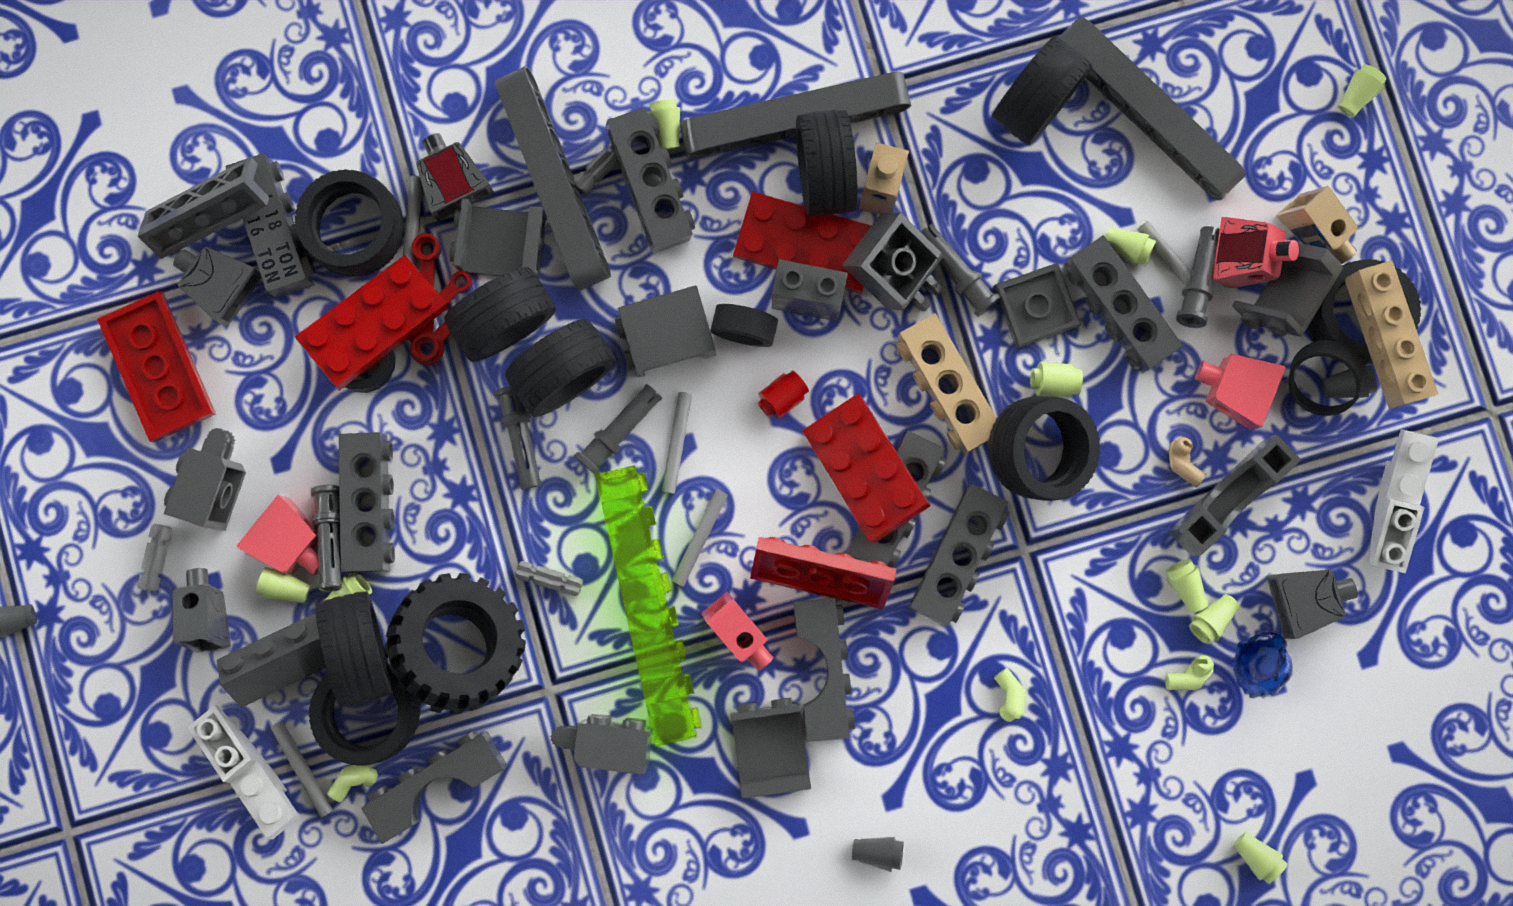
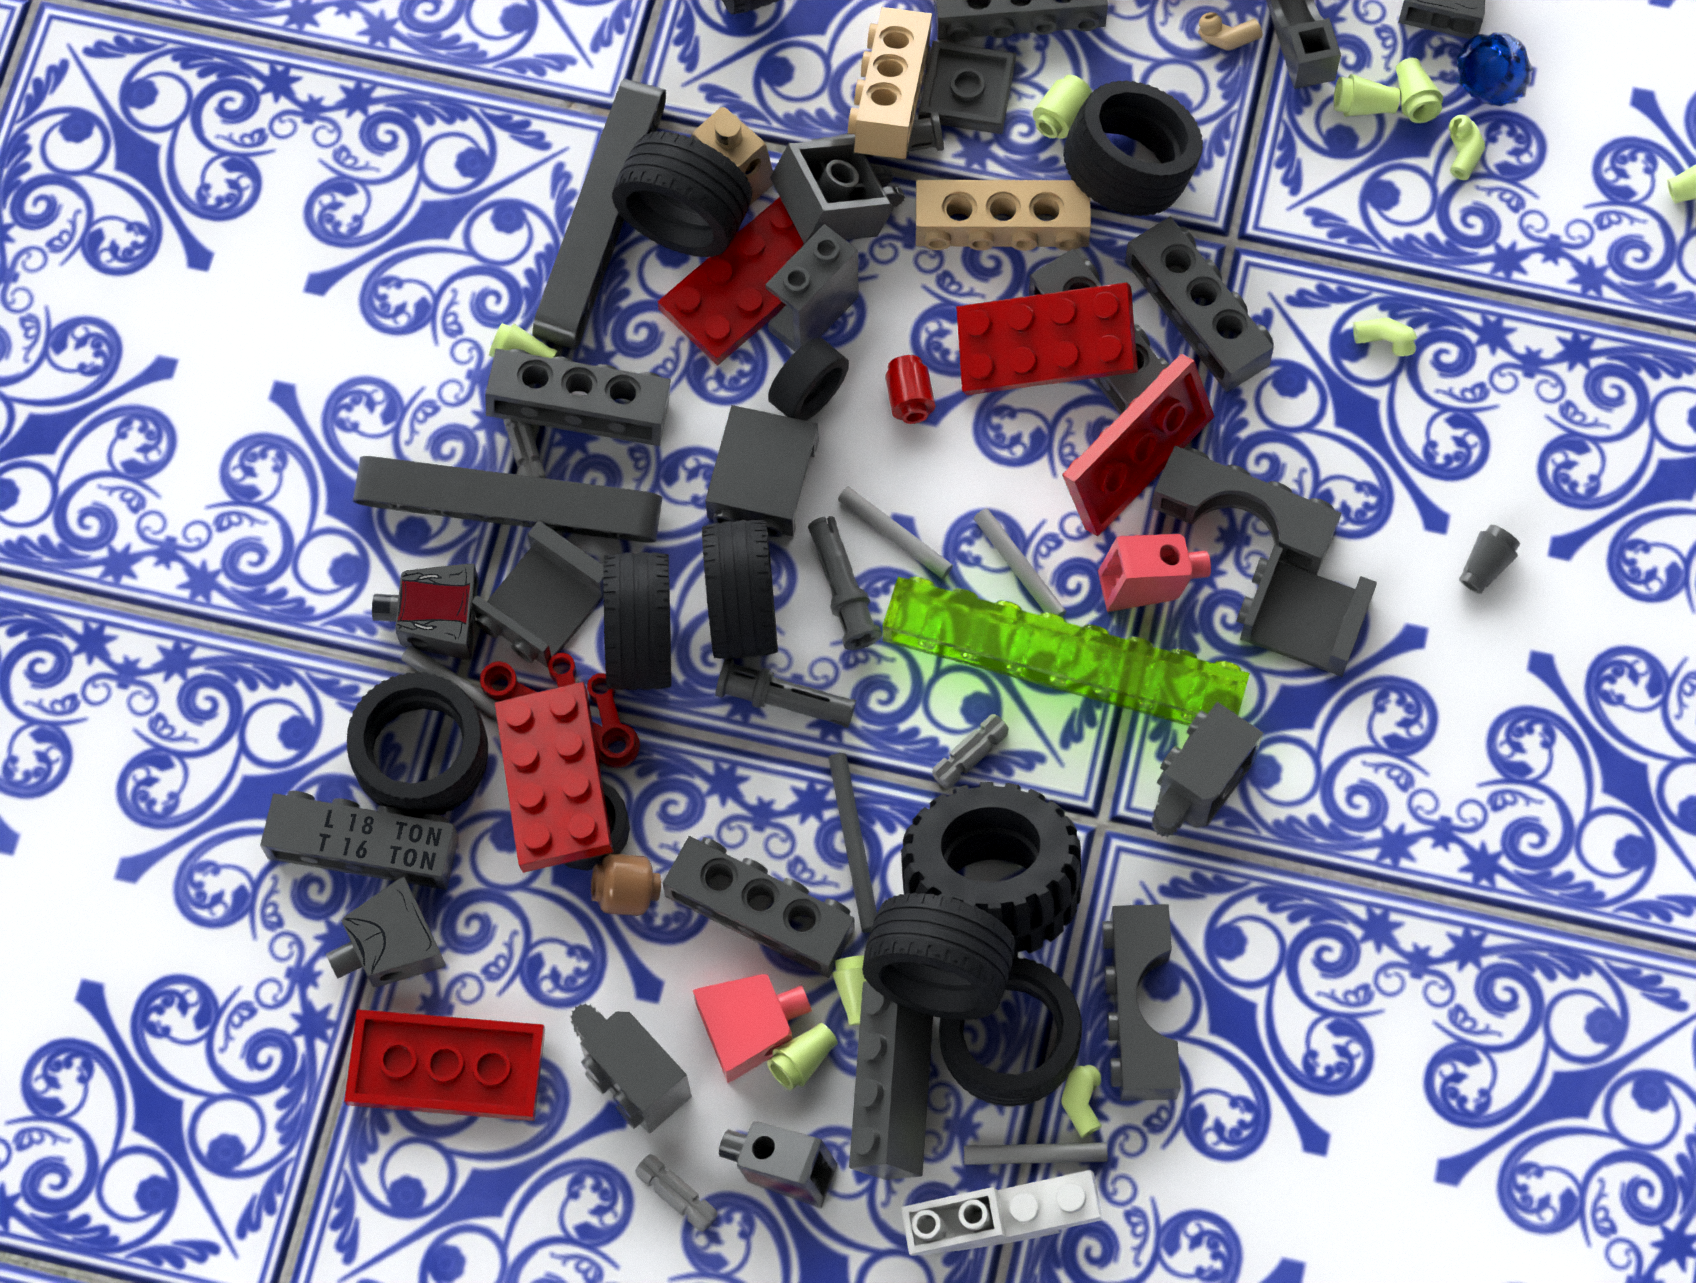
camera: 60 degrees left, 15 degrees down
dark grey fence [137,157,269,259] -> none
dark grey pin [310,485,342,592] -> none
none -> medium nougat head [591,854,661,916]
none -> dark grey bar [828,753,877,933]
none -> tan brick [848,7,932,159]

